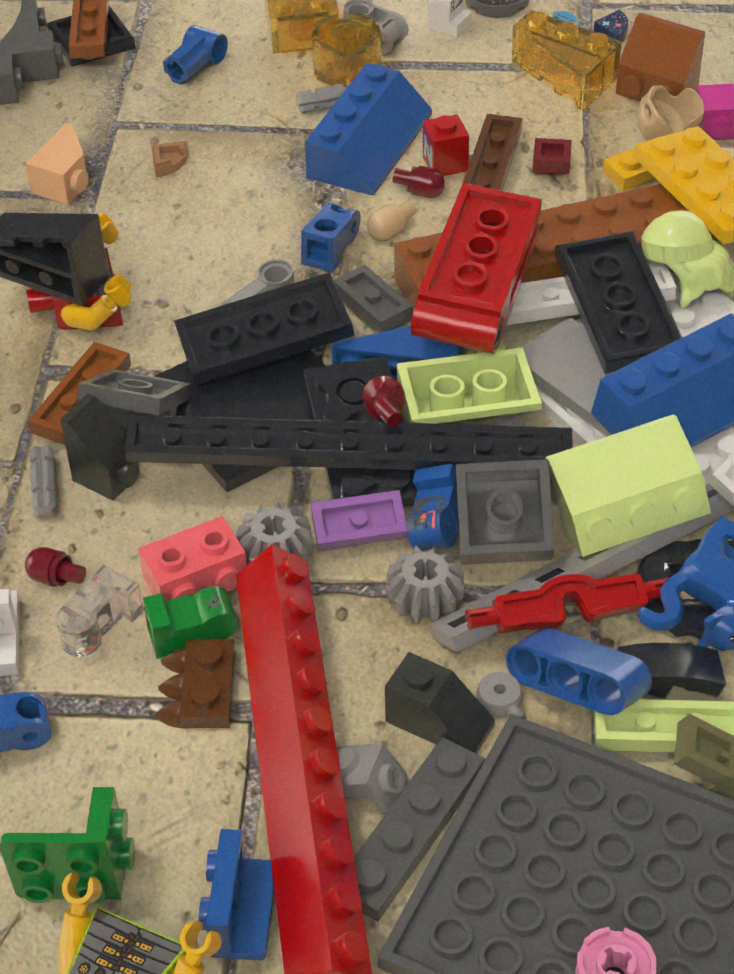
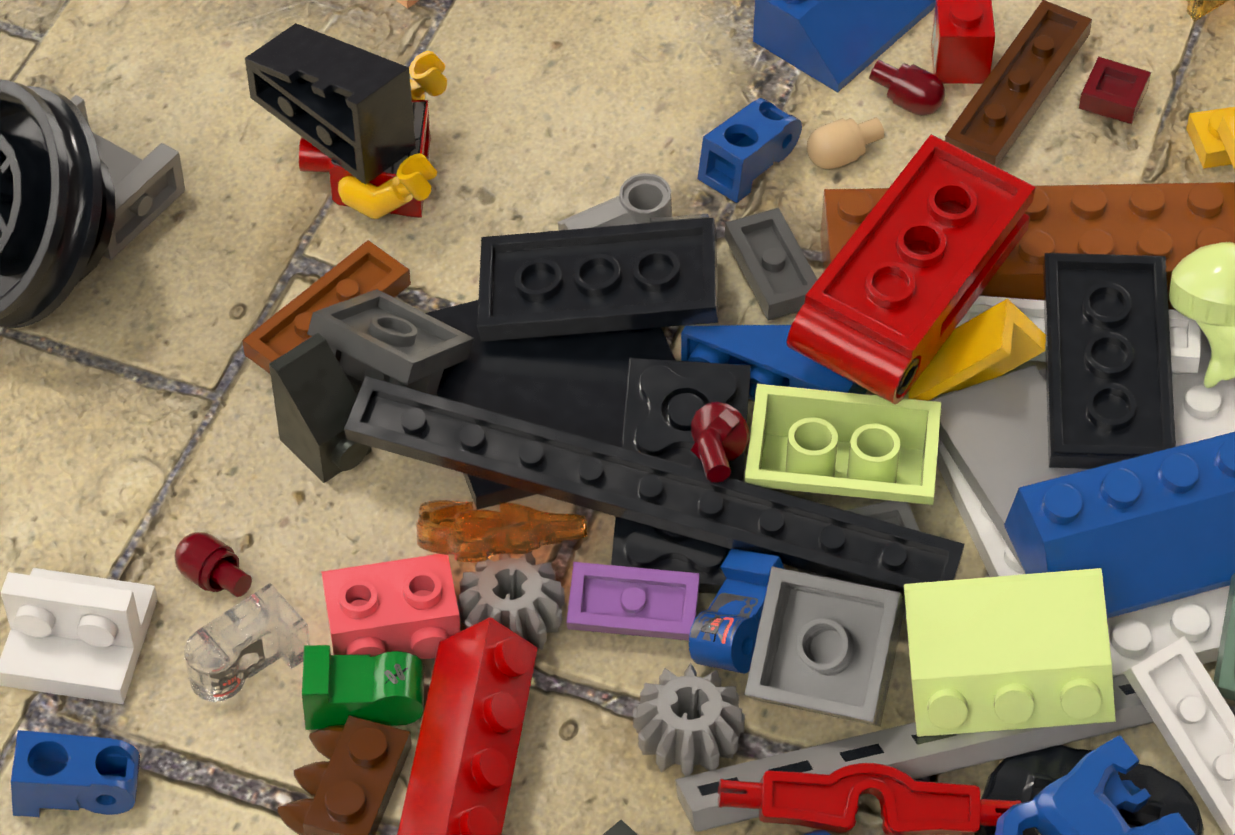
camera: 15 degrees right, 5 degrees up
light grey axle [30,445,58,519] -> none
none -> clear orange tile [416,500,587,562]
none -> yellow panel [908,298,1046,401]

